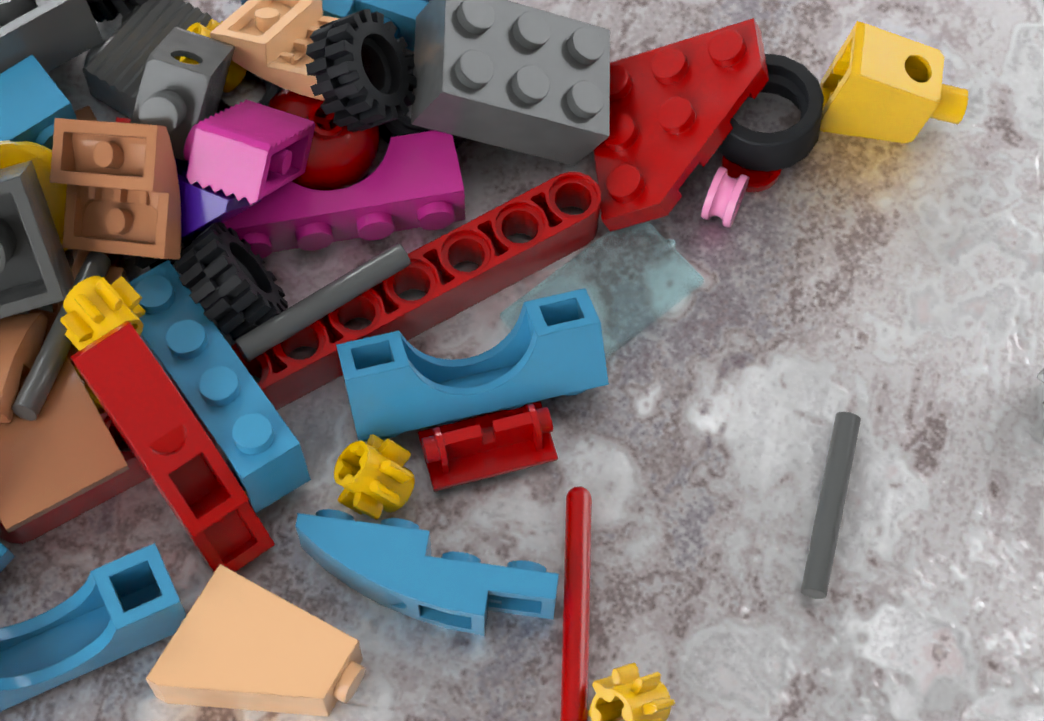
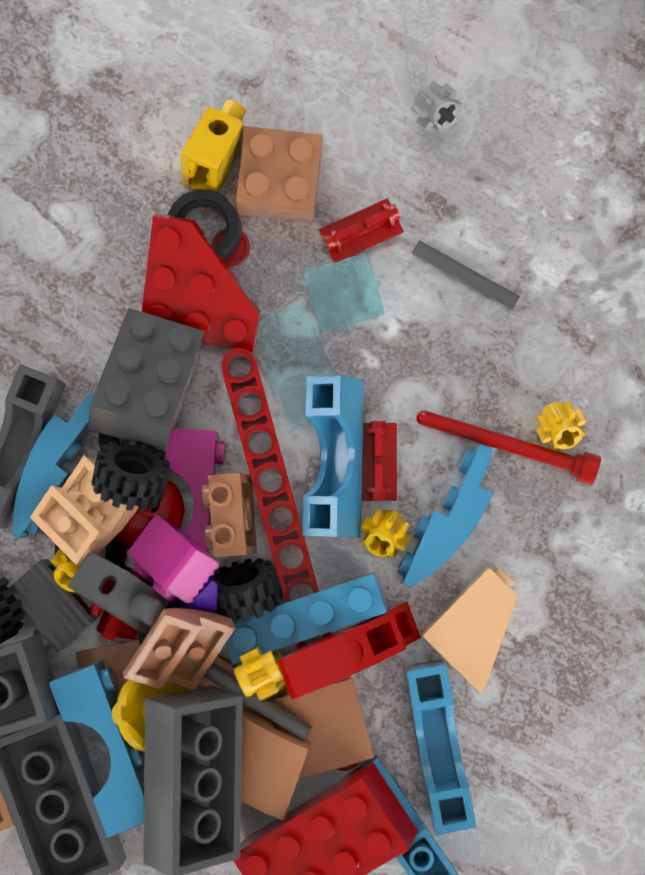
camera: 80 degrees left, 20 degrees up
dark grey bar [234,243,411,363] -> none
bright pink bush [701,166,749,228] -> none
none -> nougat plate [202,473,257,557]
none -> nougat brick [236,126,323,223]
none -> clear light blue piece [302,253,385,333]
none -> red hinge [318,198,404,265]

